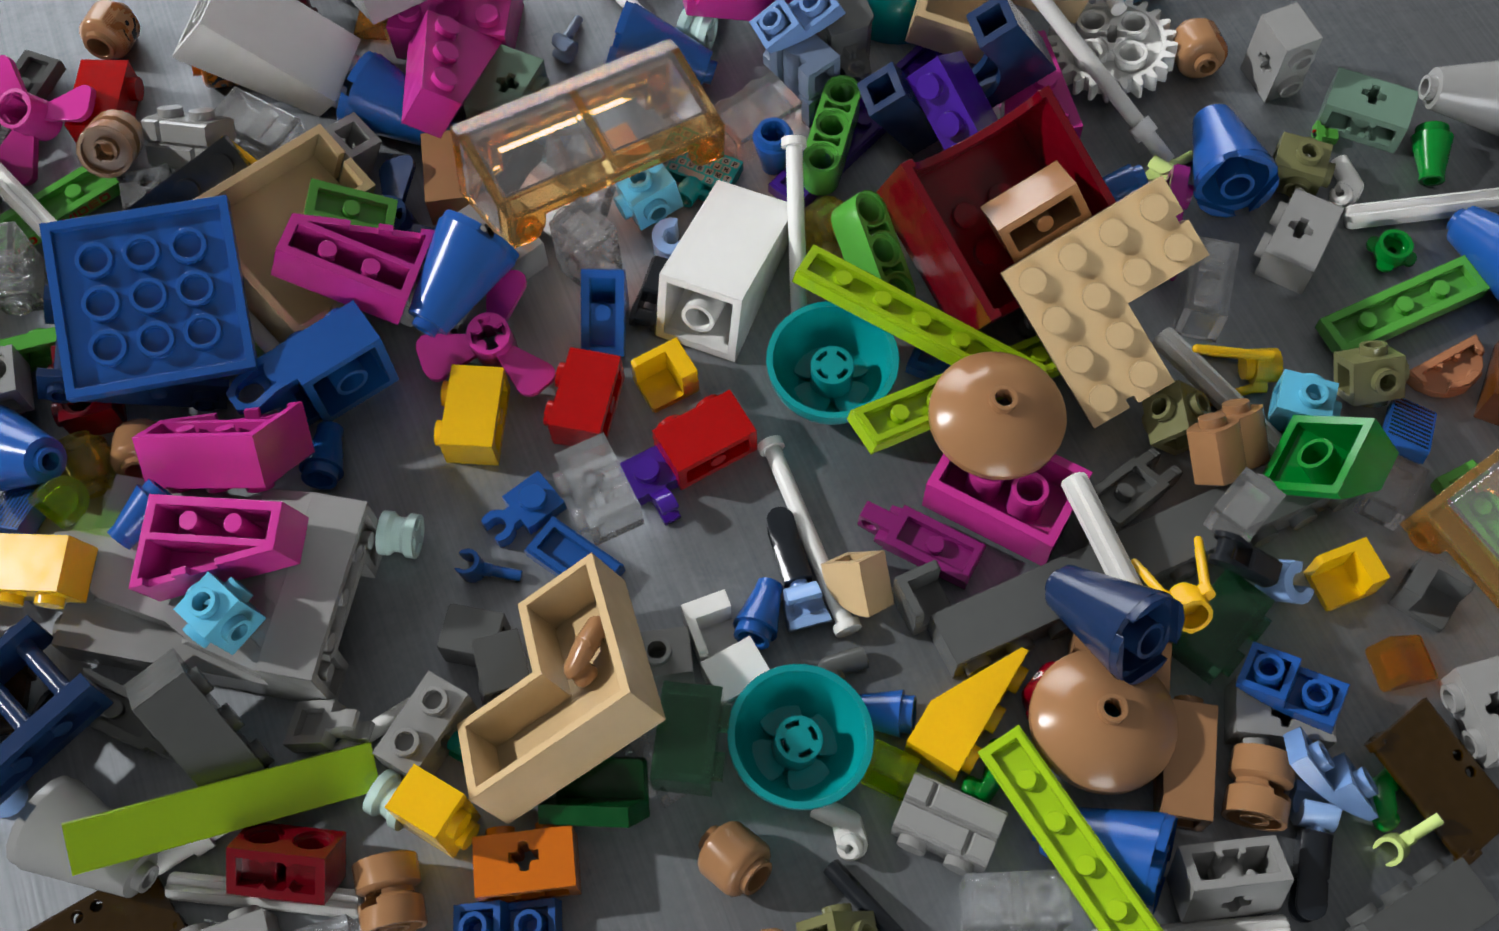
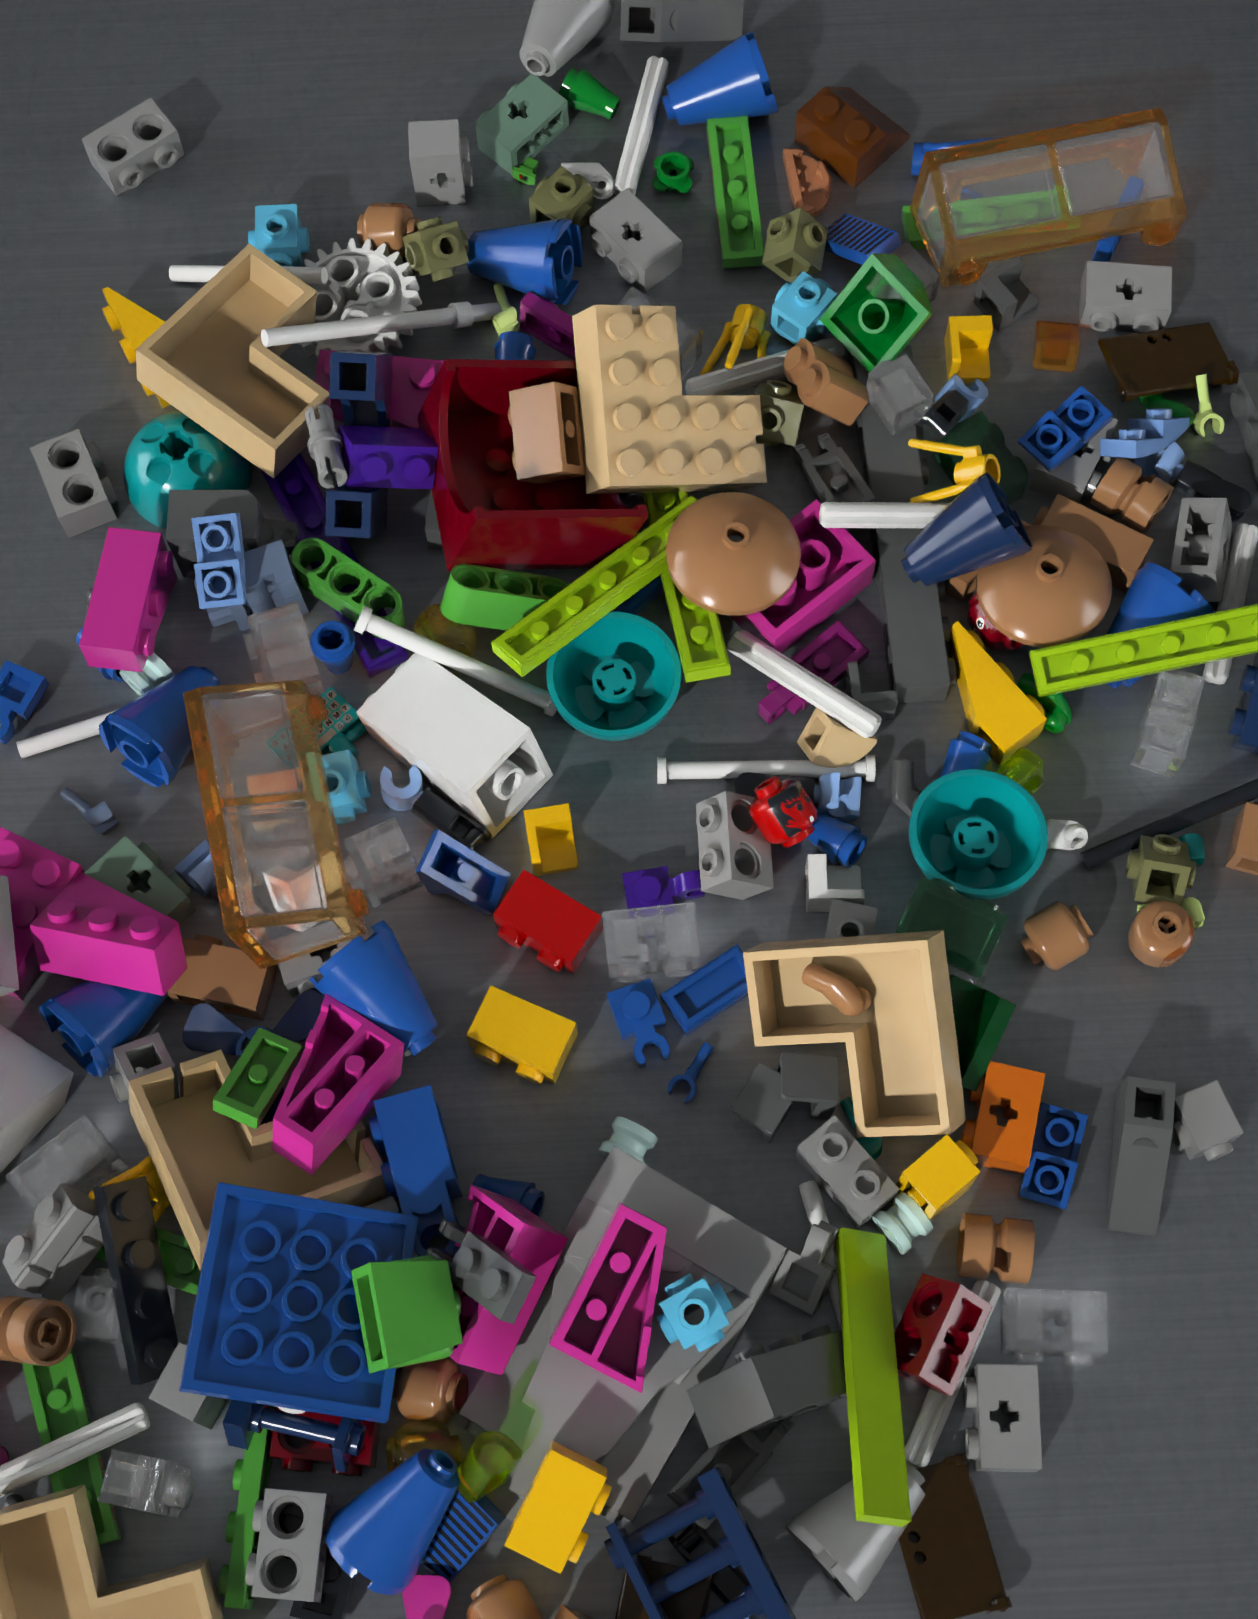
camera: 70 degrees left, 5 degrees up
blue cone [107,478,172,550] -> none
dark pink piece [416,270,556,397] -> none
red brick [652,389,757,491] -> none
white panel [700,636,770,704] -> none
light grey brick [890,771,1008,877] -> none
none -> light grey pin [304,404,347,489]
none -> bright green torso [351,1255,463,1374]
none -> olive brick [402,216,469,282]
none -> dark grey hinge [426,1219,537,1324]
none -> light grey brick [696,791,774,900]
none -> white axle [727,630,882,738]
none -> red head [749,776,818,848]

